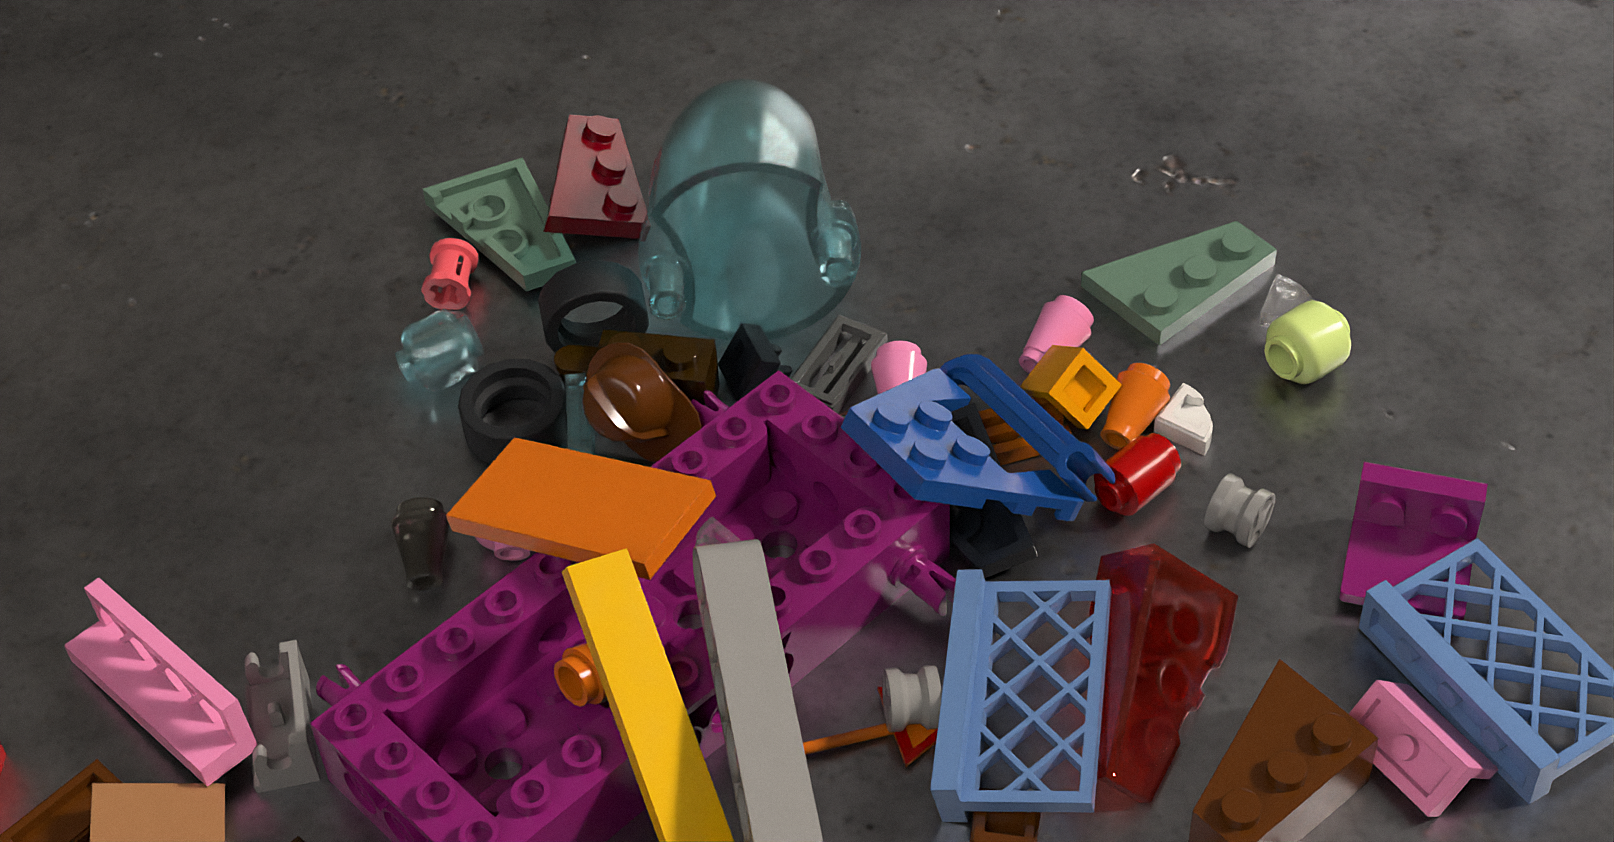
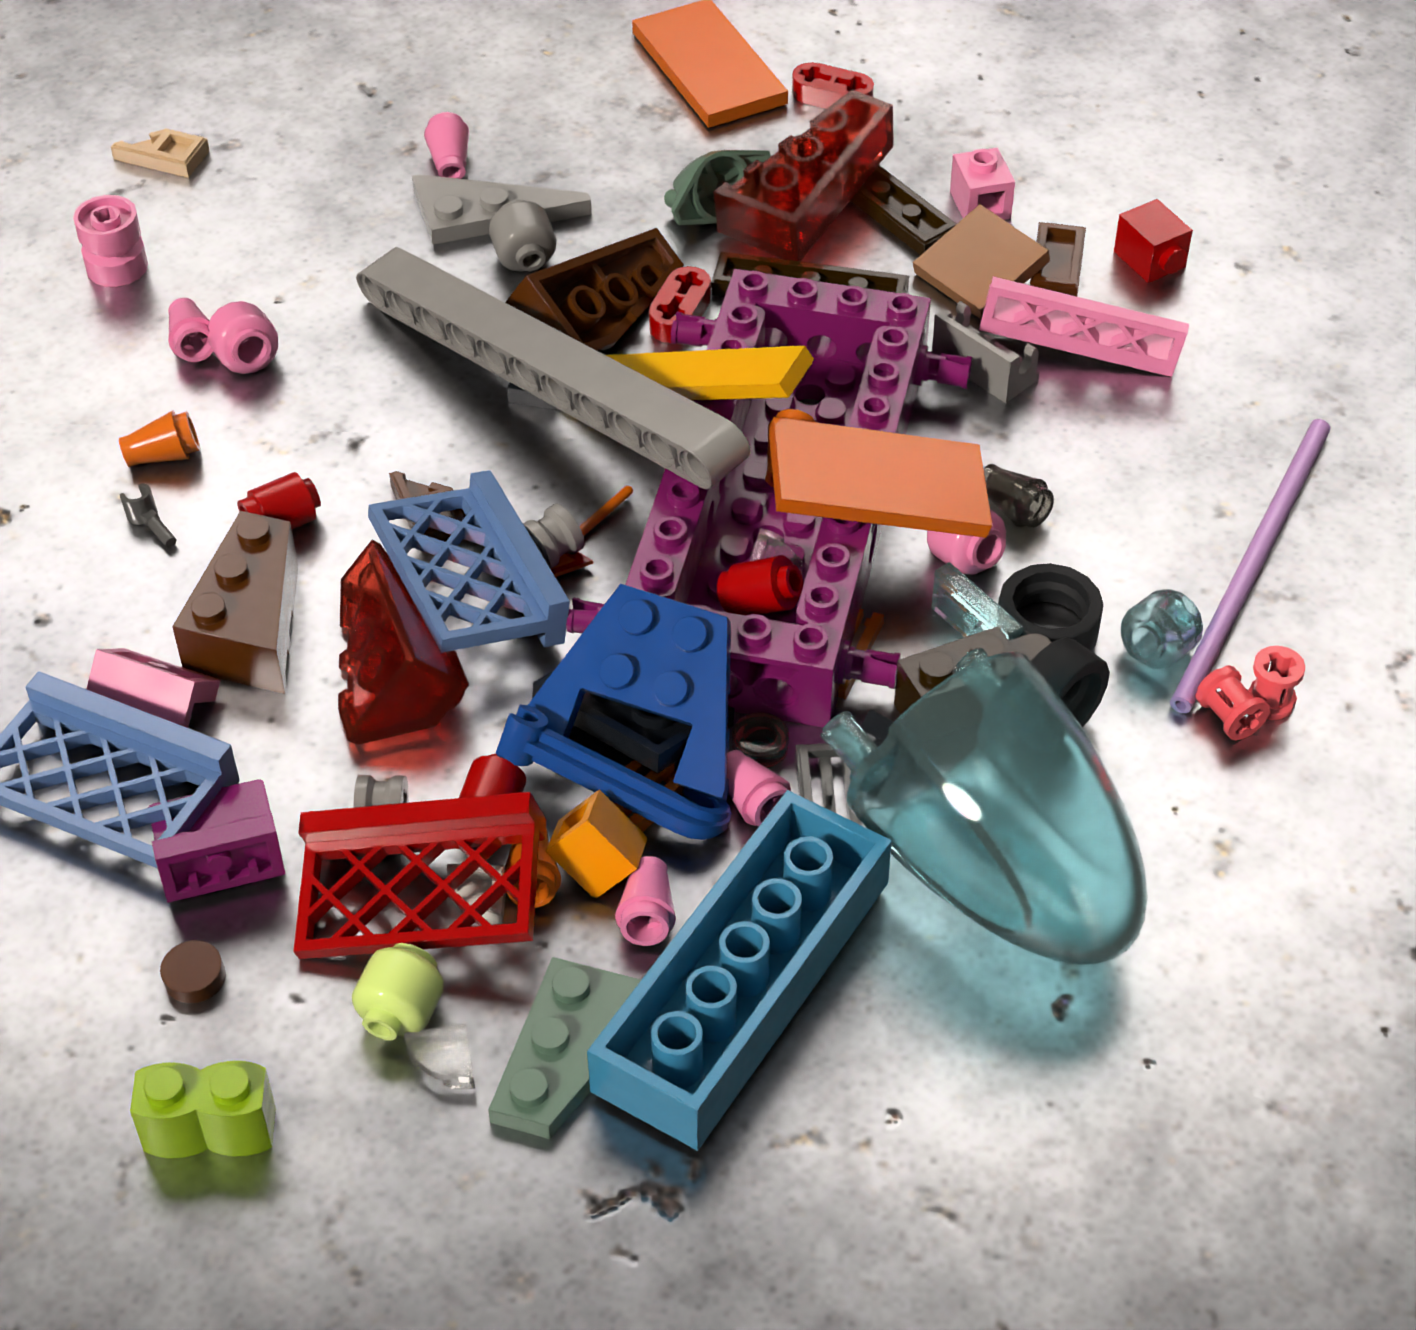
camera: 145 degrees right, 0 degrees up
sand green wing [422,157,576,291] -> none
wing [543,114,651,239] -> none
reddish brown piece [582,343,702,463] -> none
none -> lime brick [130,1061,276,1158]
none -> reddish brown tile [160,940,226,1003]
none -> red fence [293,792,546,959]
none -> dark azure brick [587,790,892,1151]
none -> red brick [717,555,803,616]
none -> lavender piece [1170,419,1331,713]
none -> coral bush [1248,646,1306,720]

